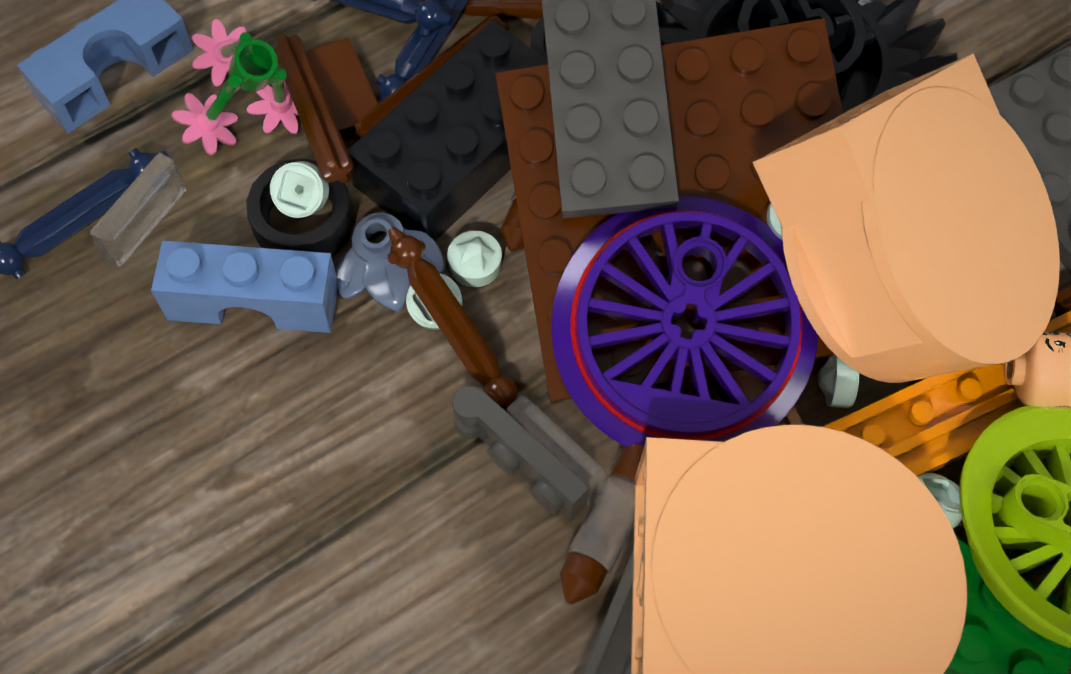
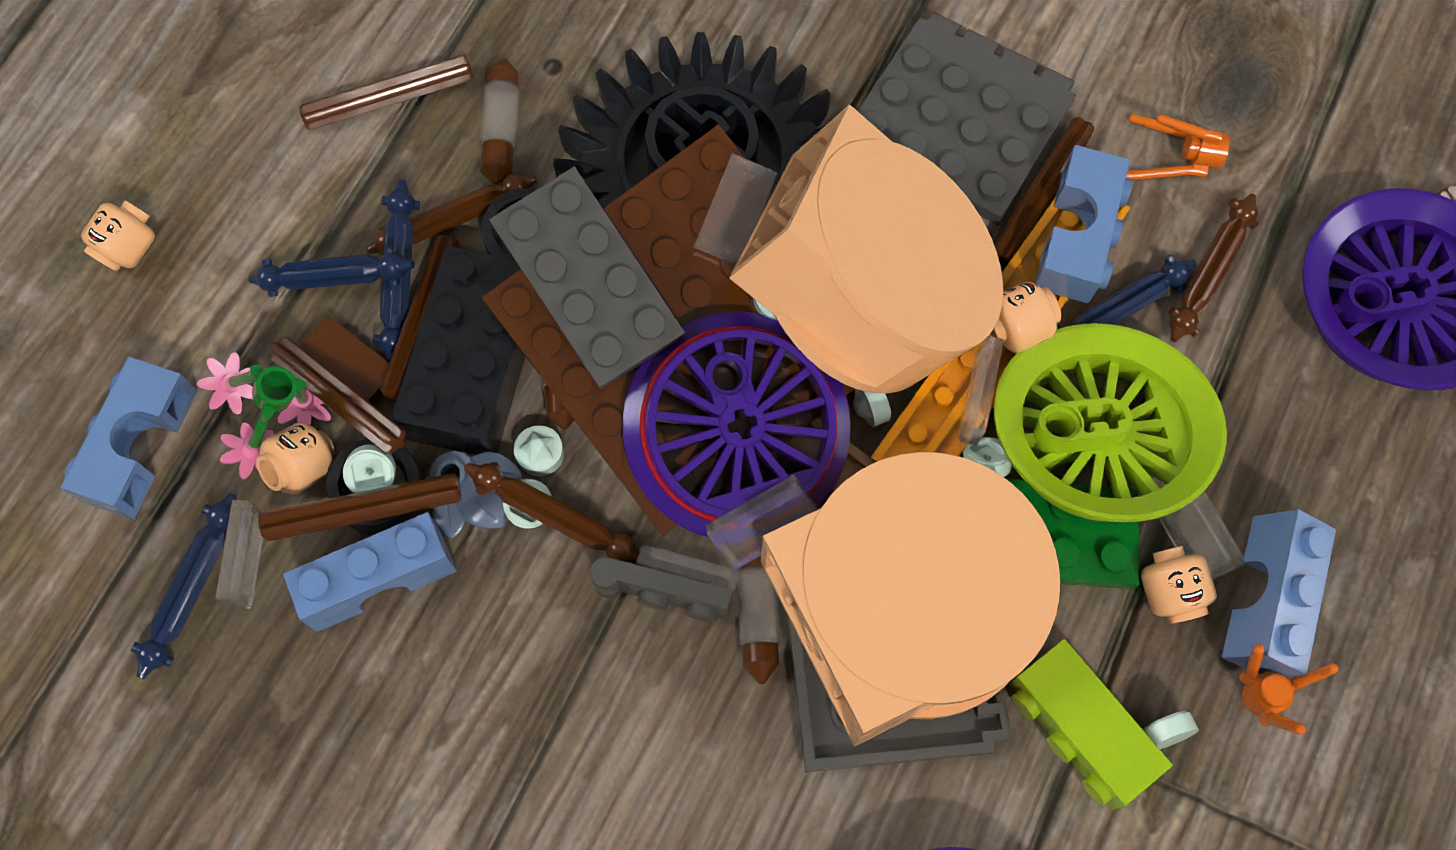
camera: 25 degrees left, 5 degrees up
none -> light nougat head [256,423,334,495]
none -> reddish brown axle [258,473,462,541]
none -> clear tile [694,153,777,265]
none -> clear tile [706,475,818,570]
none -> clear tile [958,336,1004,446]

